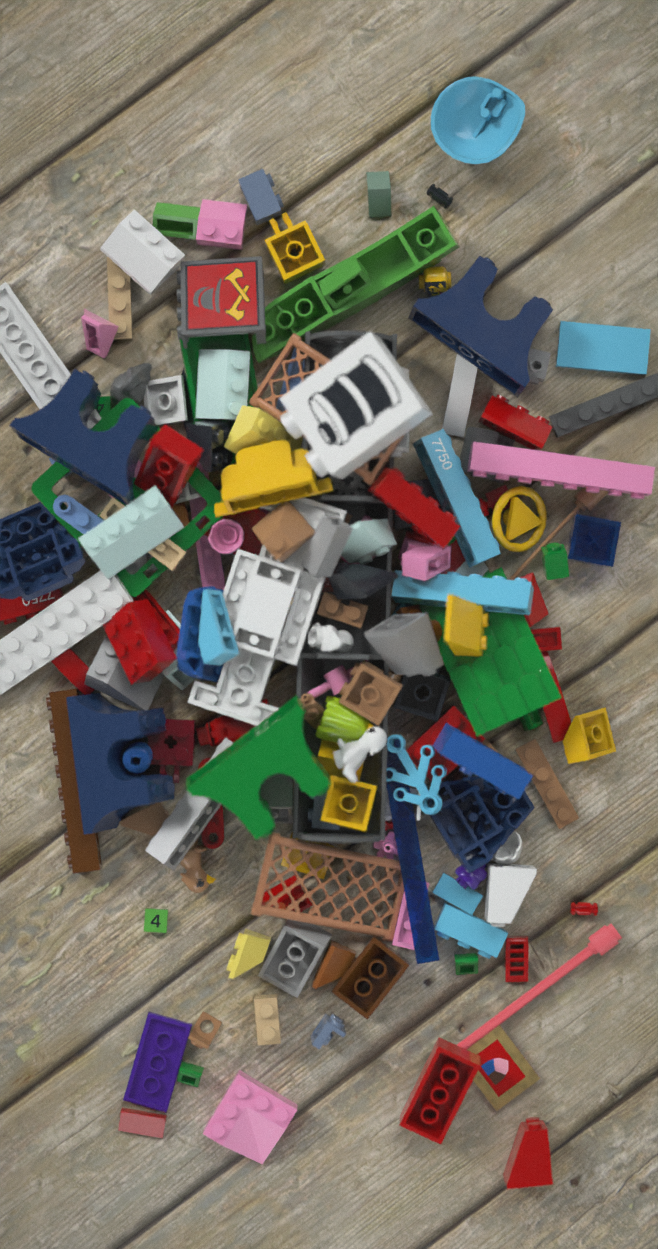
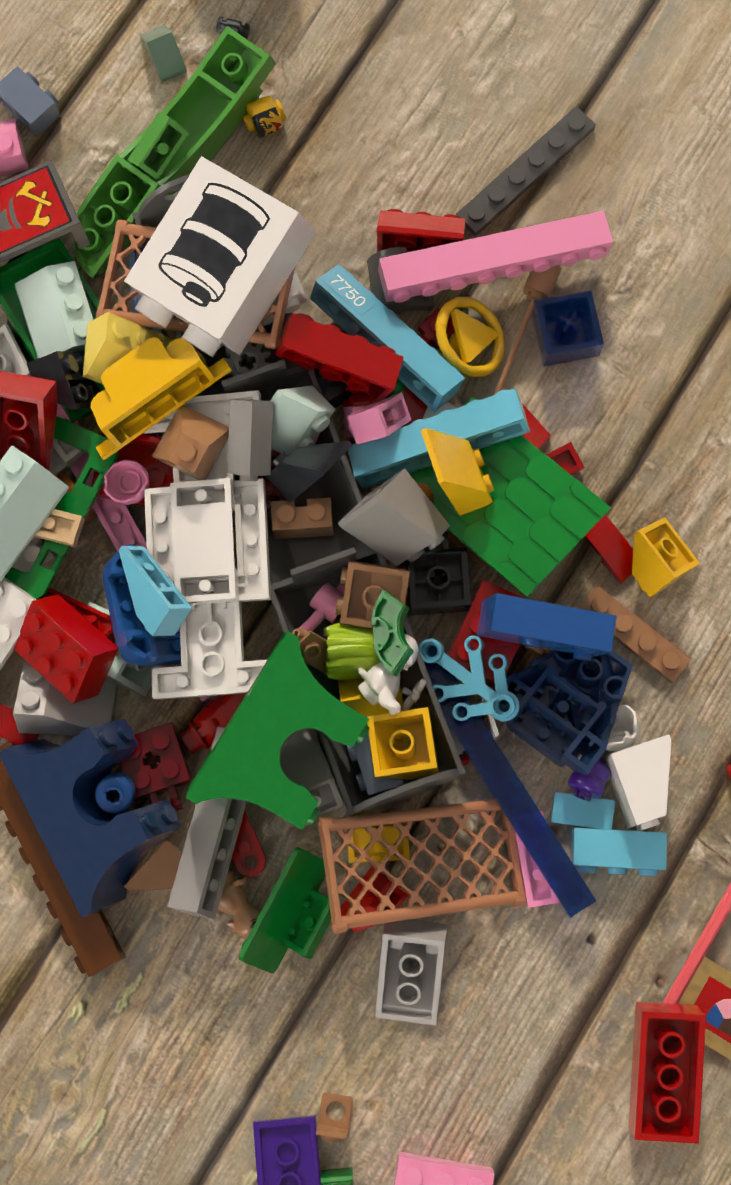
camera: 20 degrees left, 10 degrees down
bright green tile [144,908,169,933] -> none
light yellow slope [226,928,271,979] -> none
tan brick [254,994,281,1046] -> none
yellow hinge [265,212,325,285] -> none
white animal [308,622,354,654] -> none
sand blue bracket [310,1013,346,1050] -> none
dark orange slope [312,940,356,989] -> none
reddish brown slope [331,936,410,1020] -> none
bright pink plant [373,831,403,859] -> none
dark blue piece [408,255,554,398] -> none
white slope [442,354,477,437] -> none
green slope [454,953,478,975] -> none
red slope [504,936,528,982] -> none
green slope [519,709,543,731] -> none
light grey brick [527,348,551,385] -> none
green brick [541,543,569,580] -> none
medium azure tile [556,321,651,375] -> none
none -> green bracket [238,847,331,973]
none -> green tile [371,590,414,676]
none -> light grey plant [401,679,426,711]

